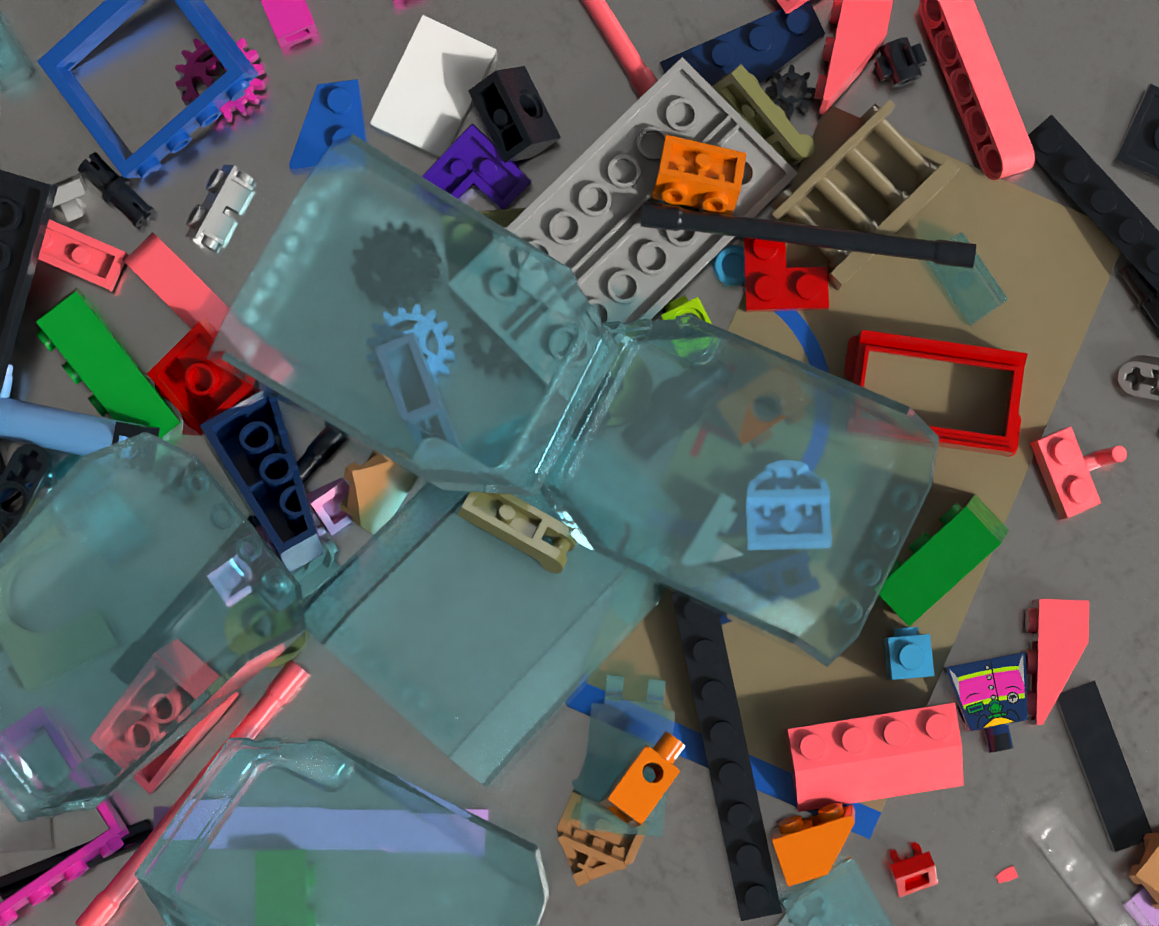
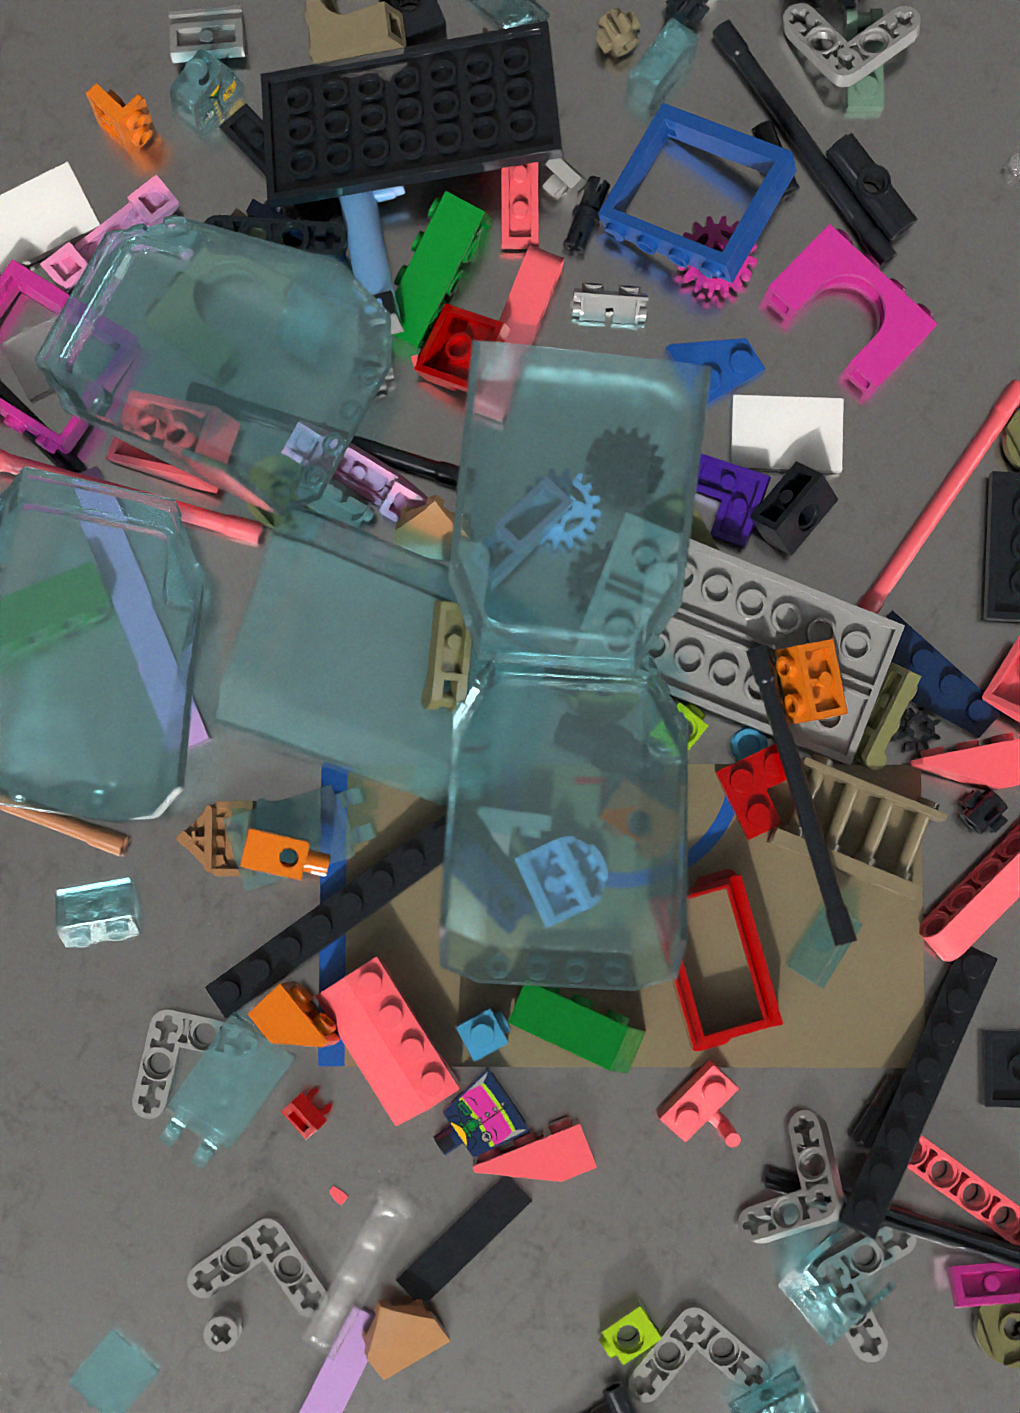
camera: 65 degrees right, 0 degrees up
dark blue wedge [200,385,324,574] -> none

